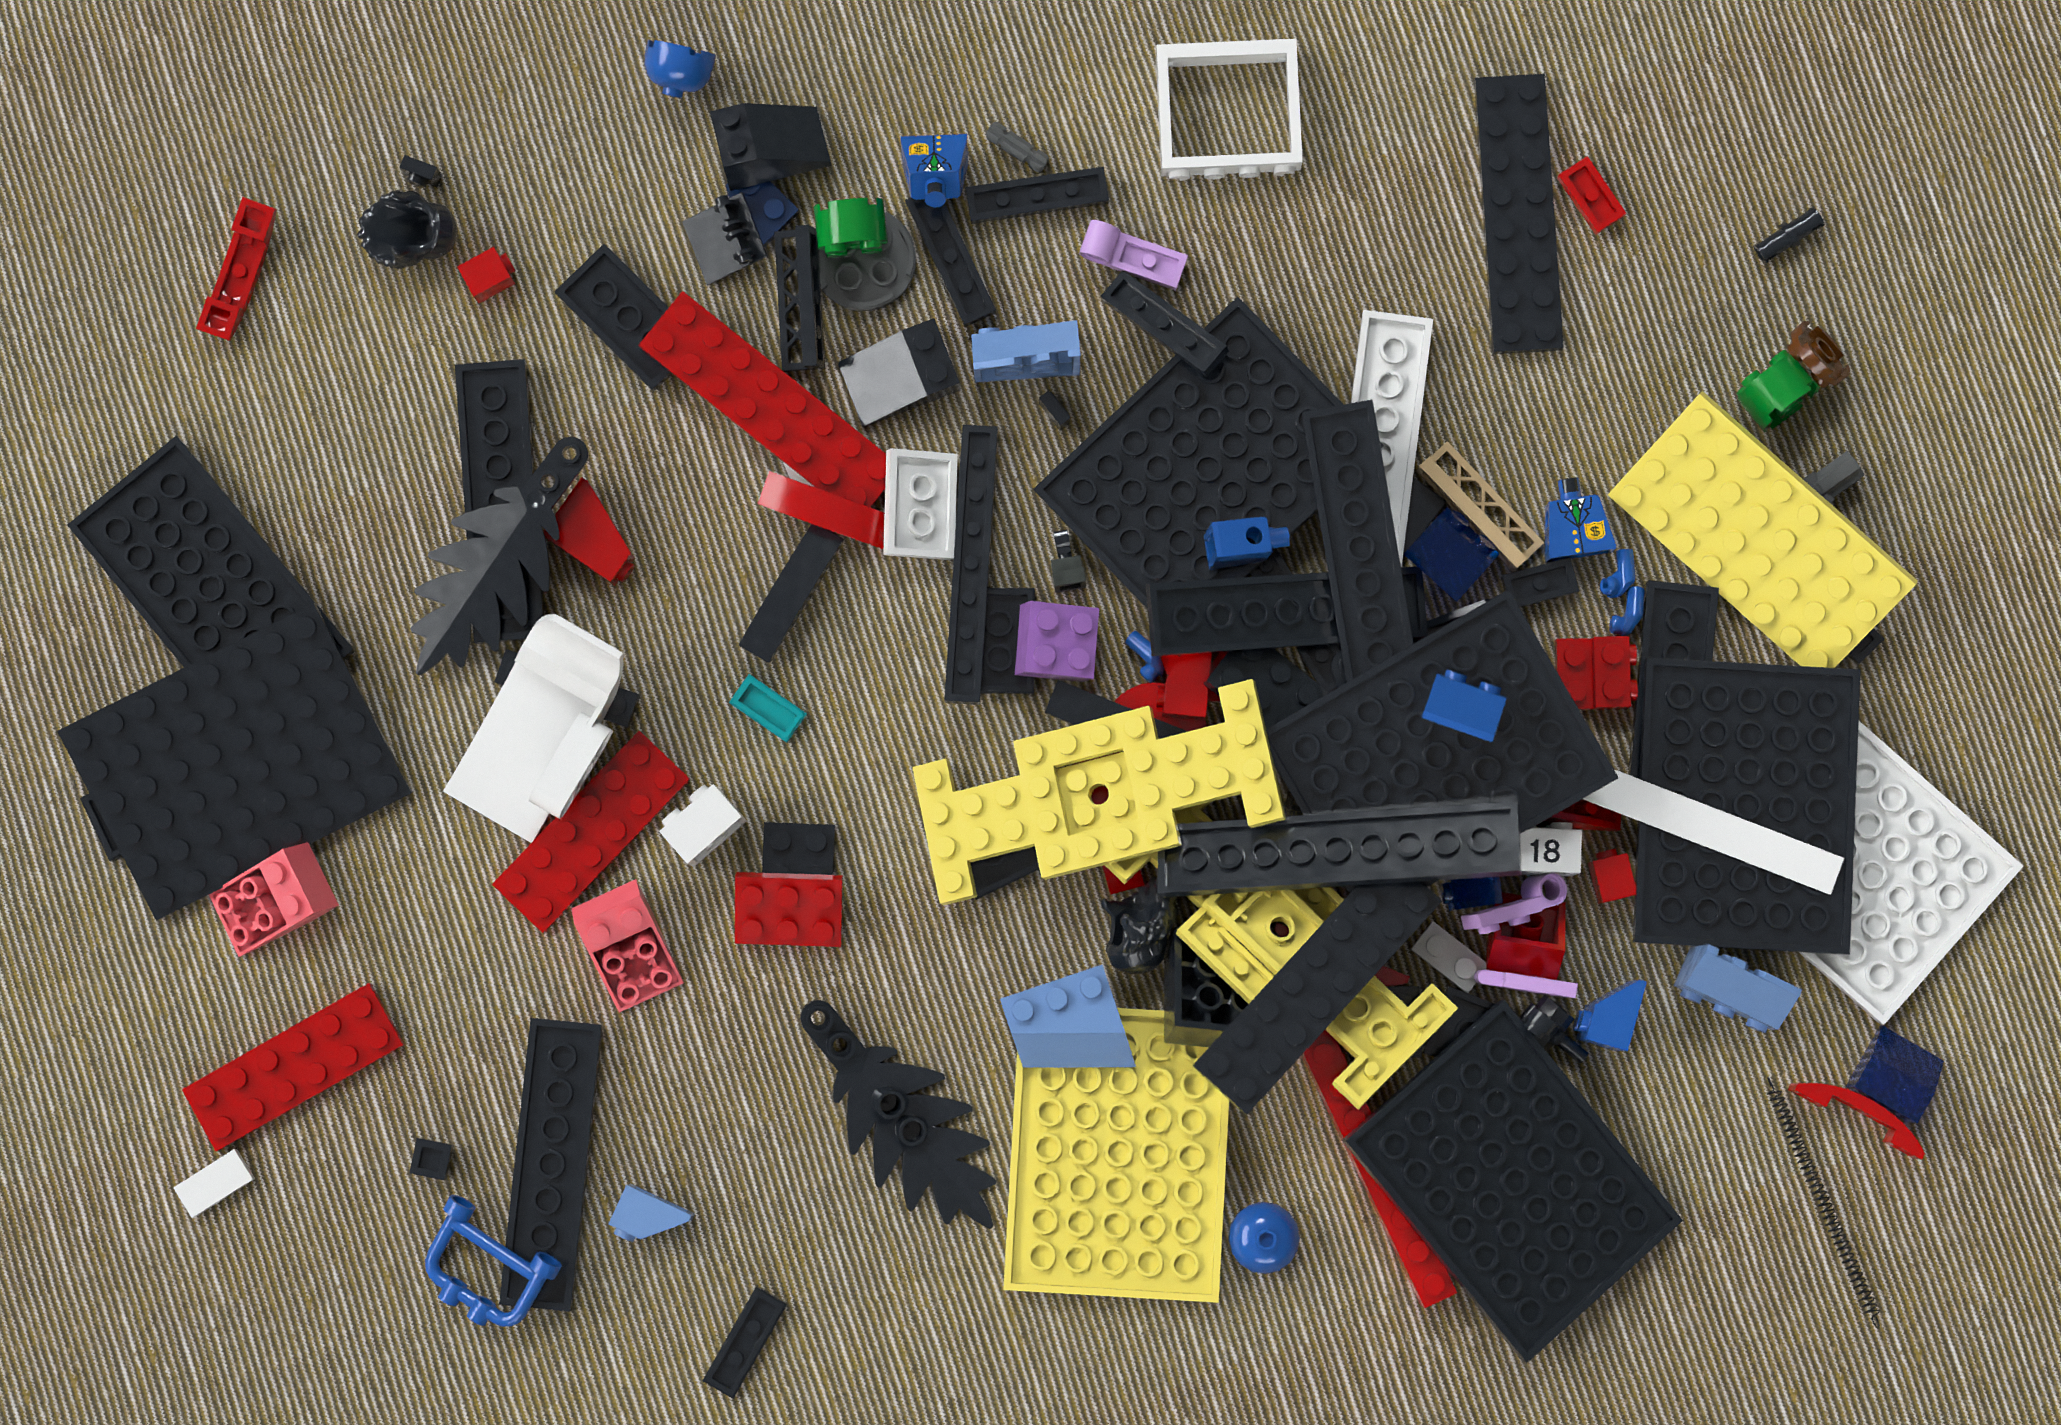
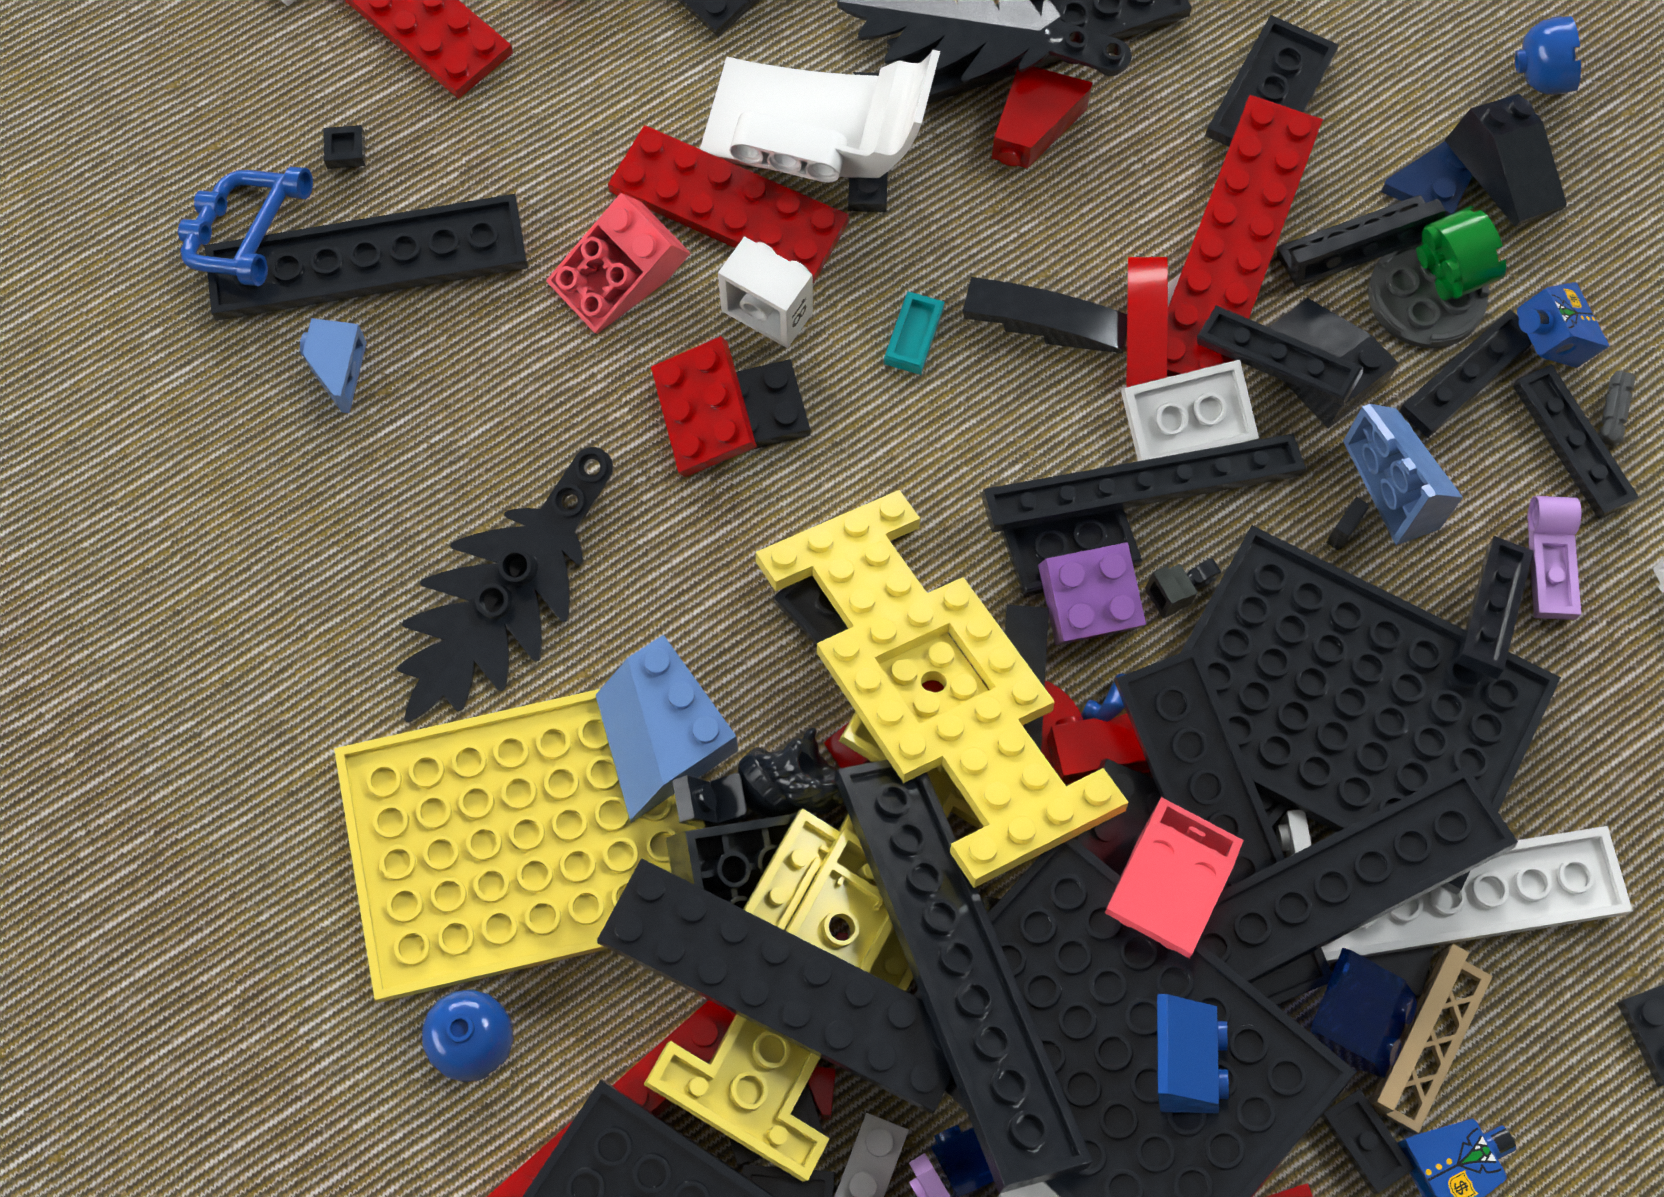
camera: 70 degrees right, 15 degrees down
hinge [682,192,768,285] -> none
black tile [702,1286,788,1399] -> none
blue torso [1204,517,1290,570] -> none
none -> black slope [672,773,747,828]
none -> coral slope [1105,797,1244,959]
none -> black tile [1197,305,1363,406]
none -> white plate [1276,810,1311,857]

